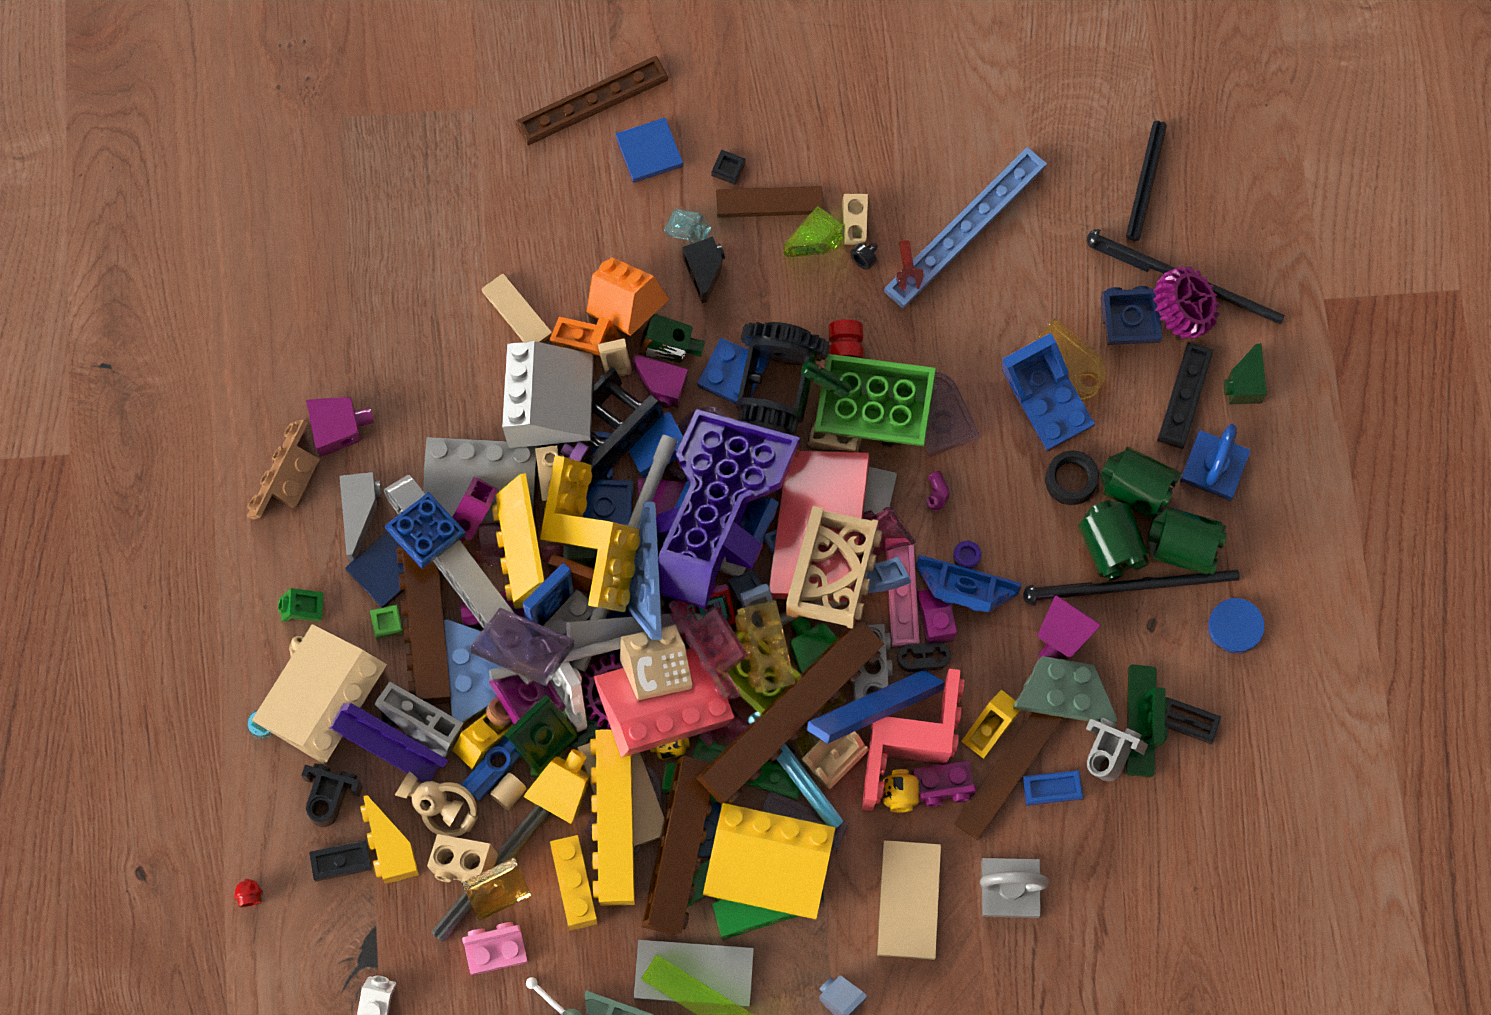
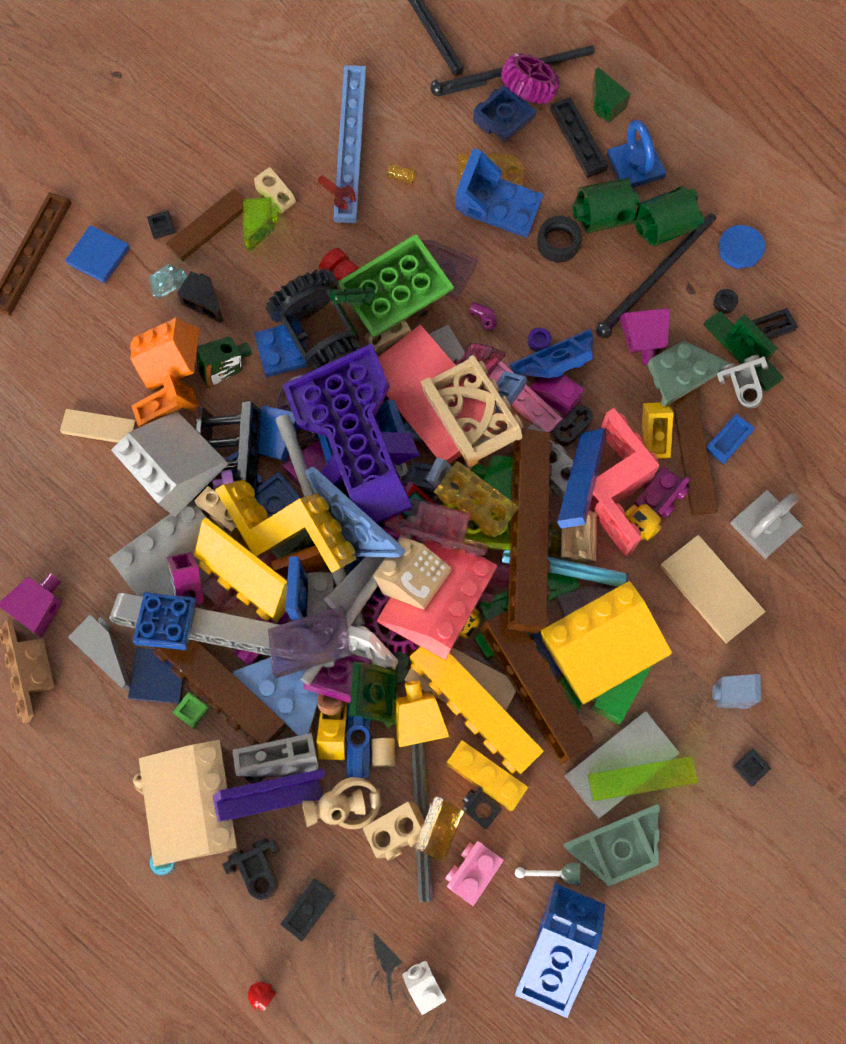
camera: 35 degrees left, 0 degrees up
green bracket [278,588,323,622] -> none
yellow slope [360,795,419,884] -> none
tan tile [598,338,633,376] -> none
magenta slope [634,354,688,408] -> none
black tile [850,243,878,270] -> none
dark green cylinder [1078,501,1150,581] -> none
none -> clear yellow pin [386,163,416,185]
none -> black bracket [462,787,501,829]
none -> black tile [713,289,738,313]

